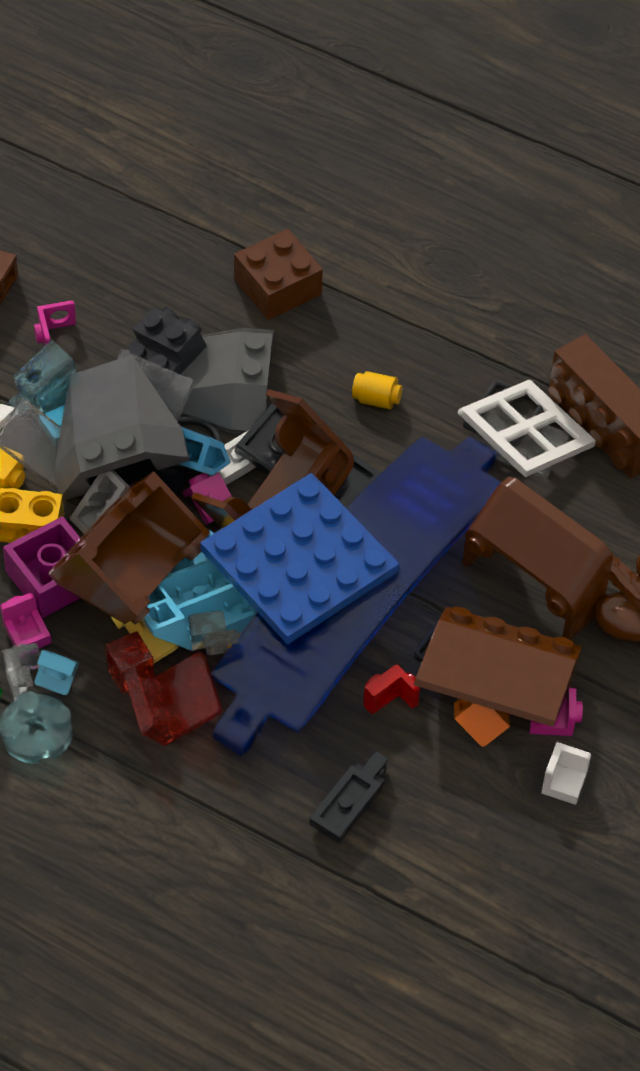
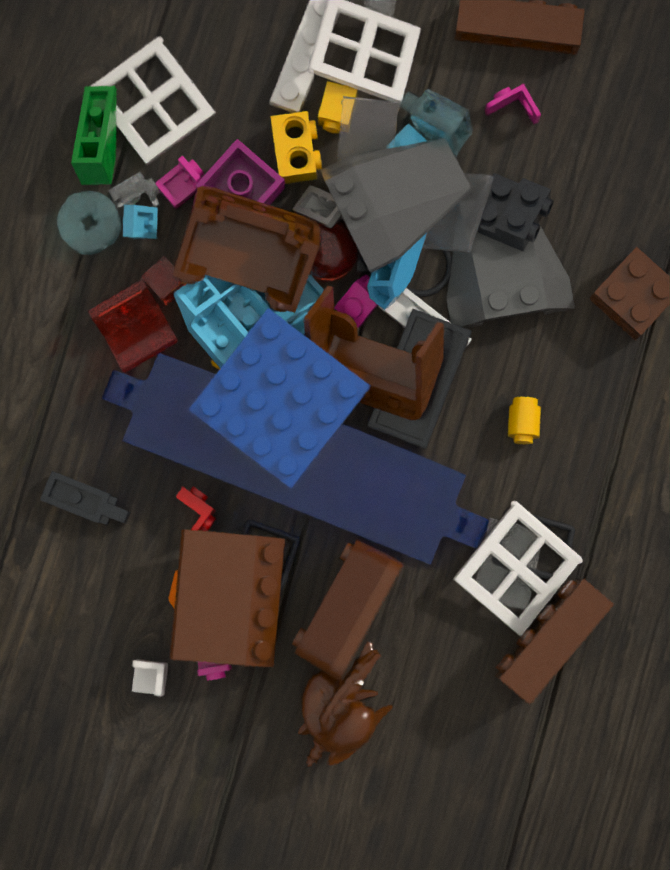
camera: 85 degrees right, 30 degrees up
clear smoke bracket [188,611,239,656] -> none

